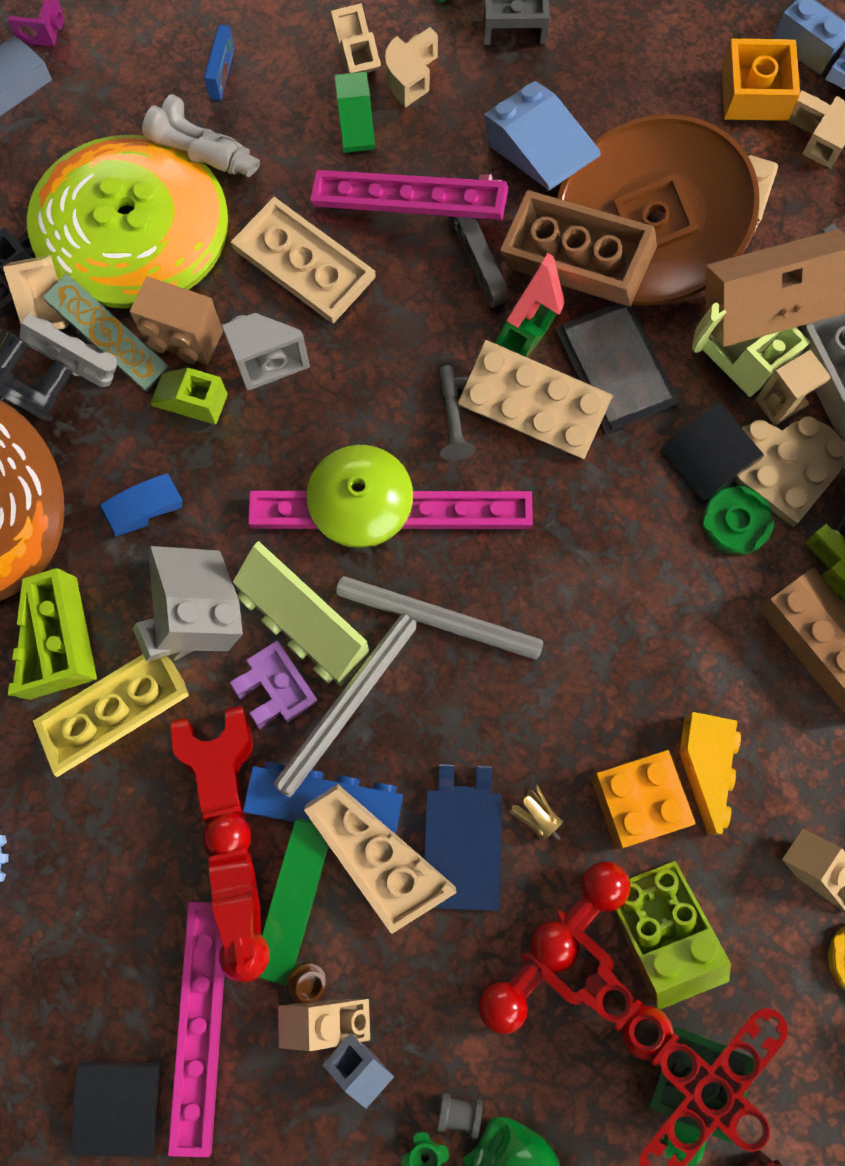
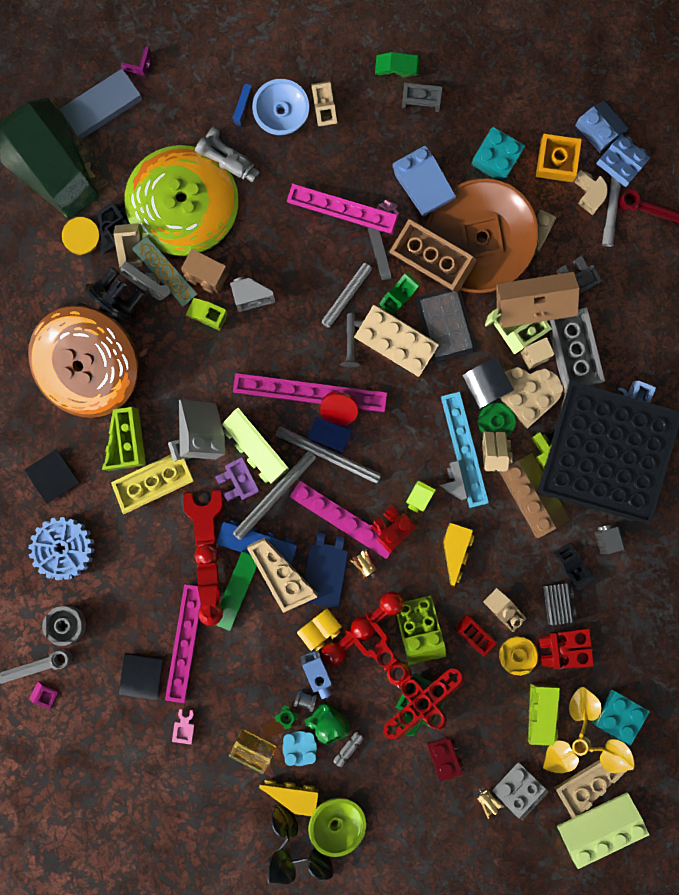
camera: 10 degrees right, 10 degrees up
blue slope [100,473,183,537] -> none
tan plate [231,197,376,324] -> none
tan slope [278,999,370,1051] -> none
reddish brown plate [287,962,326,1003] -> none
lime dish [306,445,413,548] -> none
sand blue brick [322,1033,394,1109] -> none
green slope [334,72,375,153] -> none
tan brick [385,27,438,108] -> none
coral slope [507,253,565,328] -> none
light orange brick [590,750,696,849] -> none
none -> light blue dish [252,79,309,135]
none -> dark pink plate [290,481,391,559]
none -> yellow brick [297,608,342,651]
none -> medium blue torso [301,650,332,699]
none -> clear blue panel [307,417,352,453]
none -> red tile [320,391,358,426]
none -> light grey axle [322,263,372,328]
none -> red plate [371,505,417,553]
none -> slope [406,481,435,513]
none -> light grey slope [439,461,467,500]
none -> medium azure plate [441,392,489,508]
none -> red slope [454,615,497,657]
none -> teal brick [471,127,525,182]
none -> tan brick [482,432,512,471]

